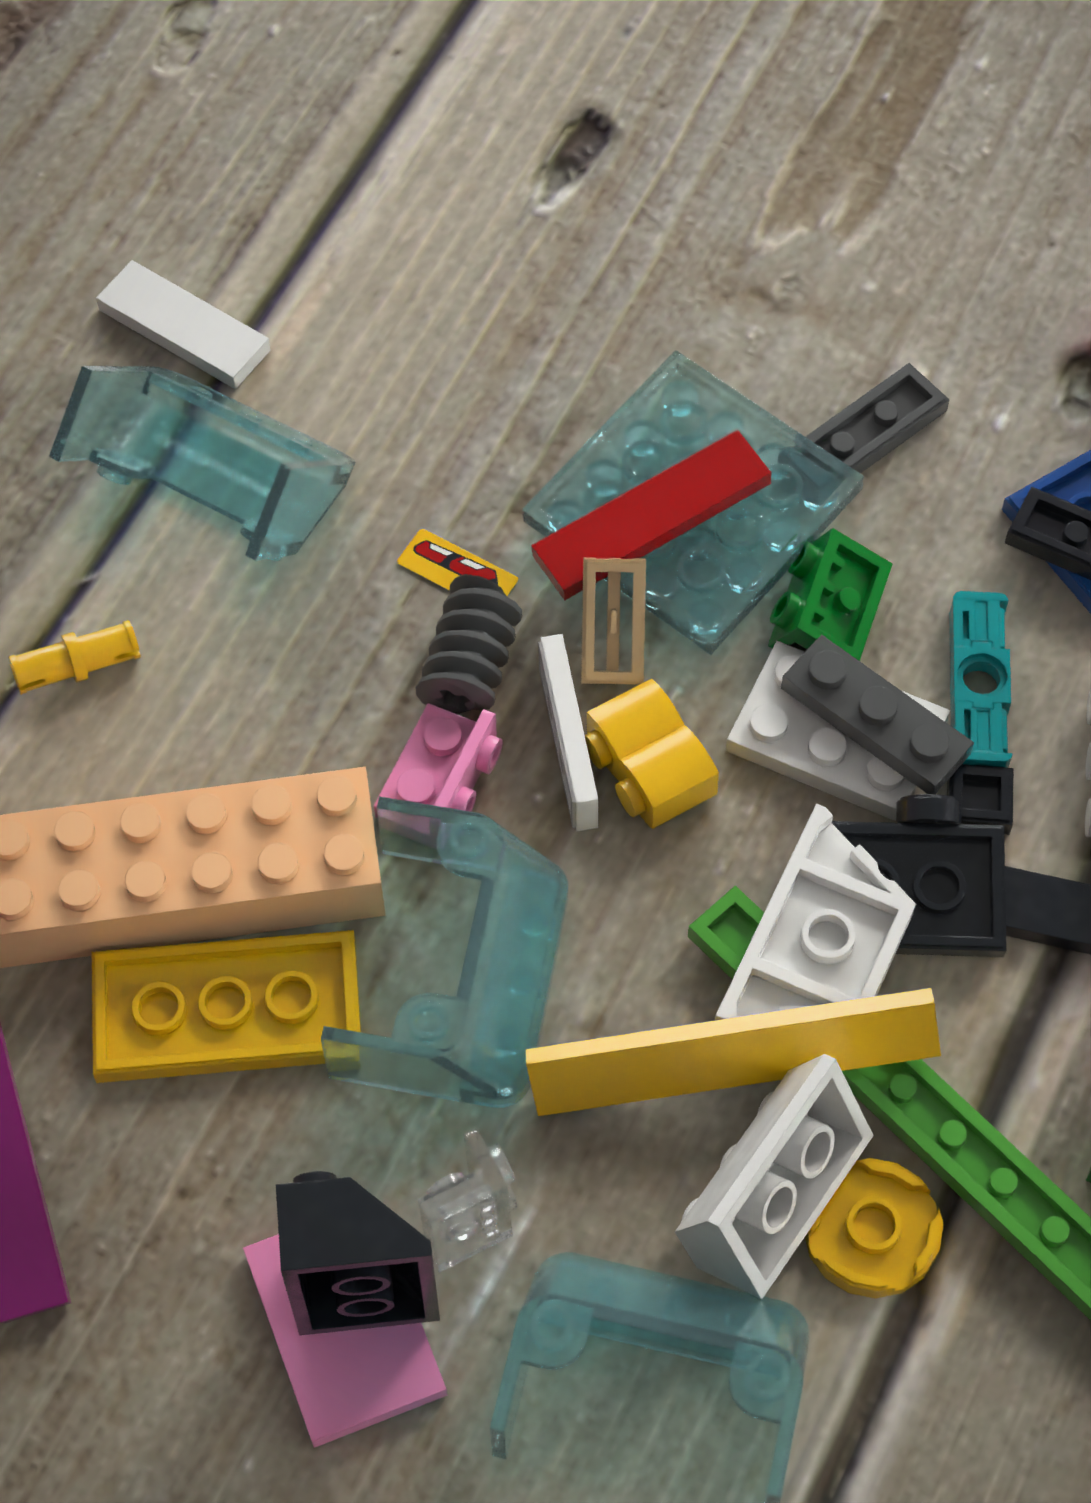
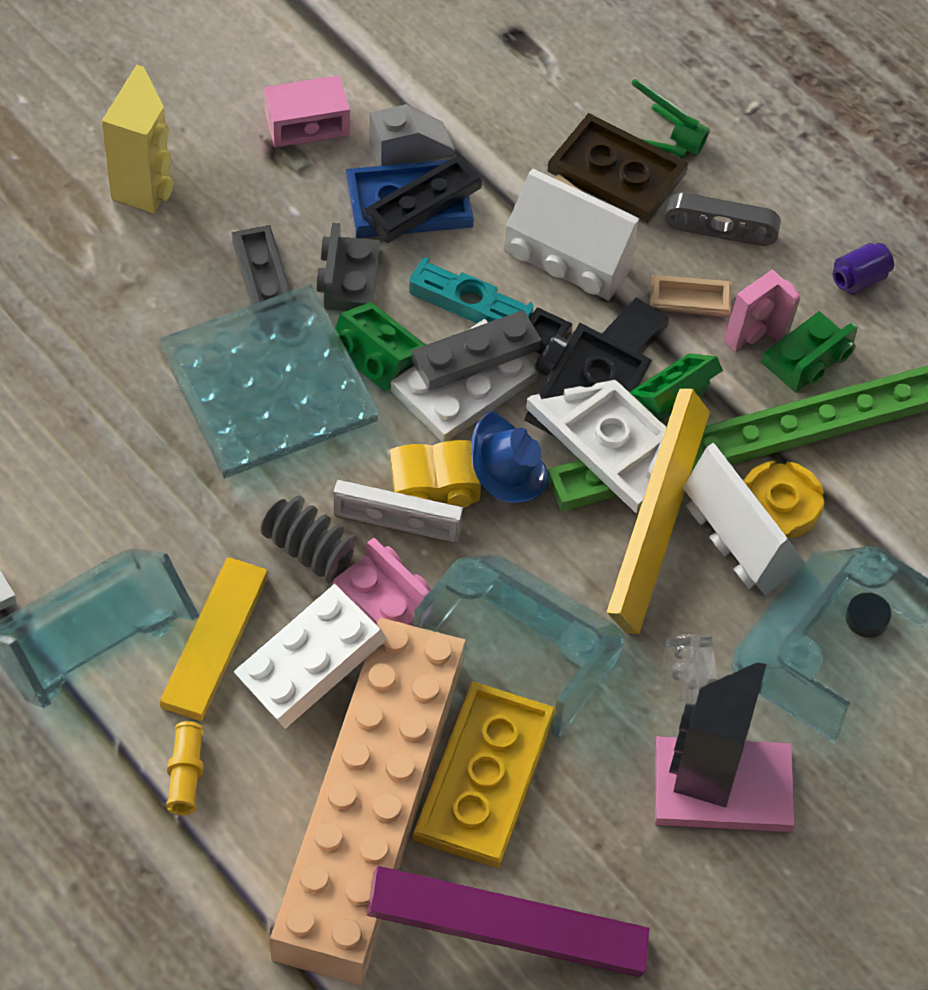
camera: 70 degrees left, 5 degrees down
yellow sticker [397,529,518,596] -> none
red tile [531,429,772,601] -> none
tan tile [581,557,646,685] -> none
none -> light yellow slope [102,65,174,214]
none -> yellow tile [160,557,268,722]
none -> white plate [234,584,387,729]
none -> dark grey bracket [316,222,380,311]
none -> blue hat [471,411,548,503]
none -> green bracket [629,353,723,422]
none -> black tile [846,592,891,638]

